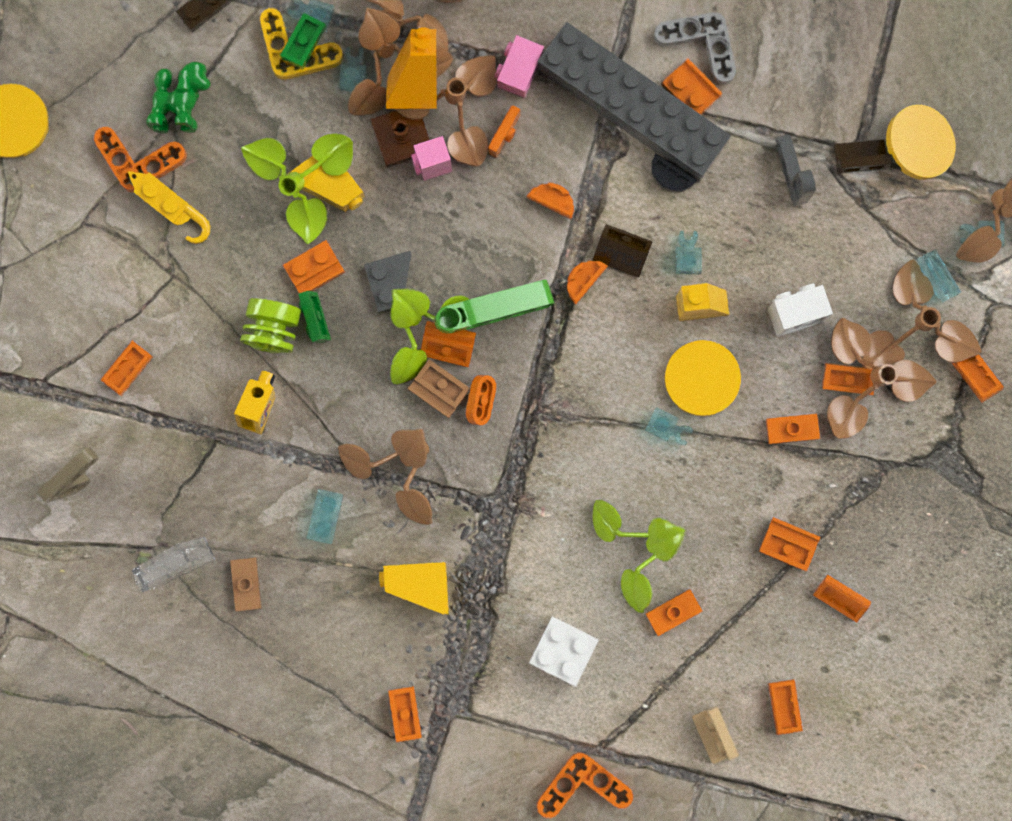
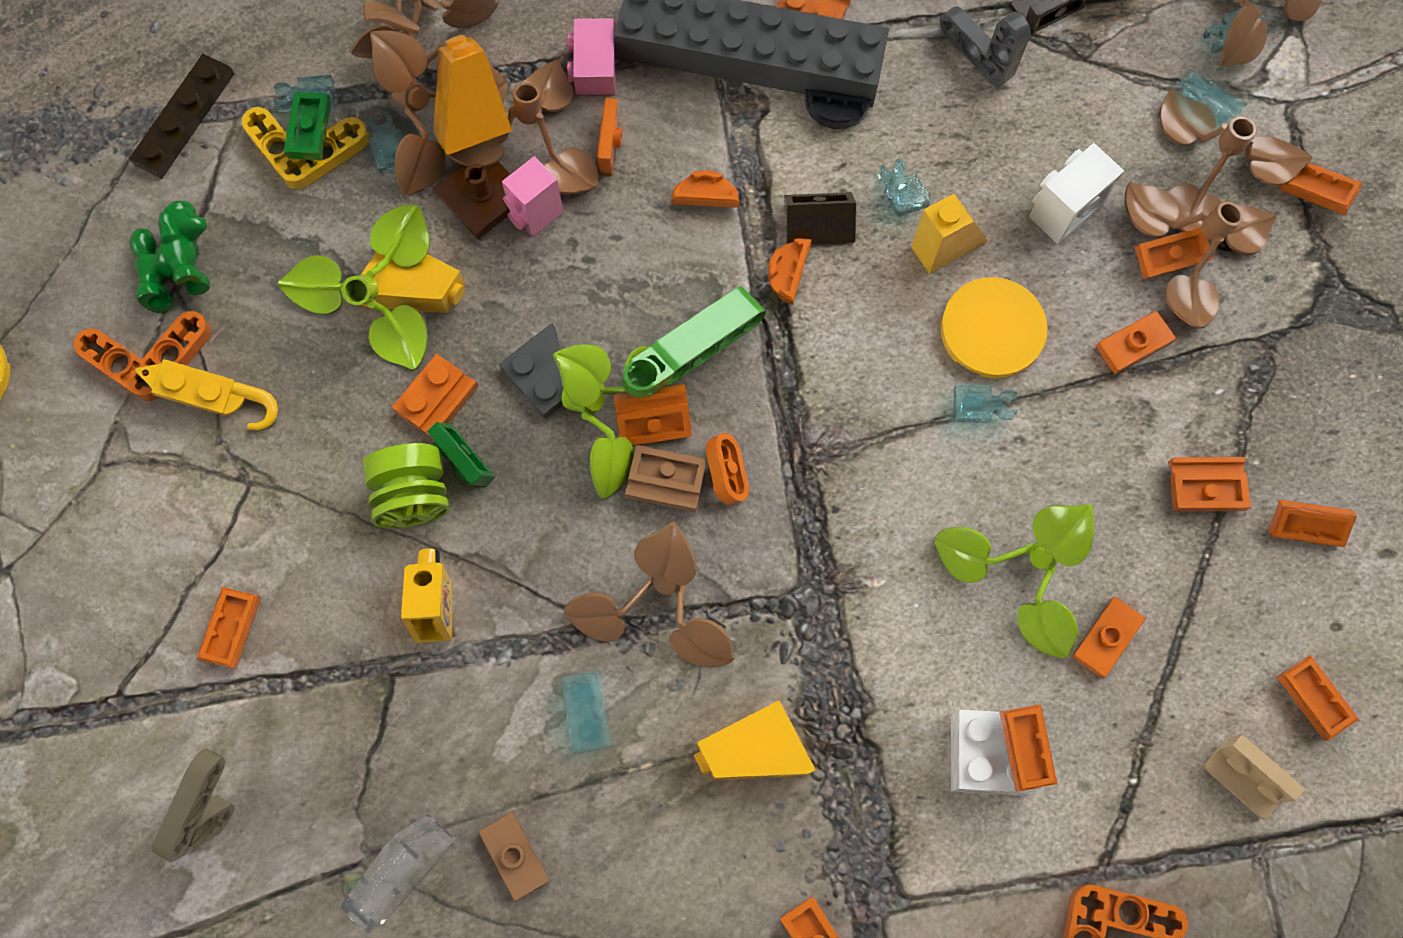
camera: 25 degrees left, 10 degrees down
none -> orange plate [999,704,1058,792]

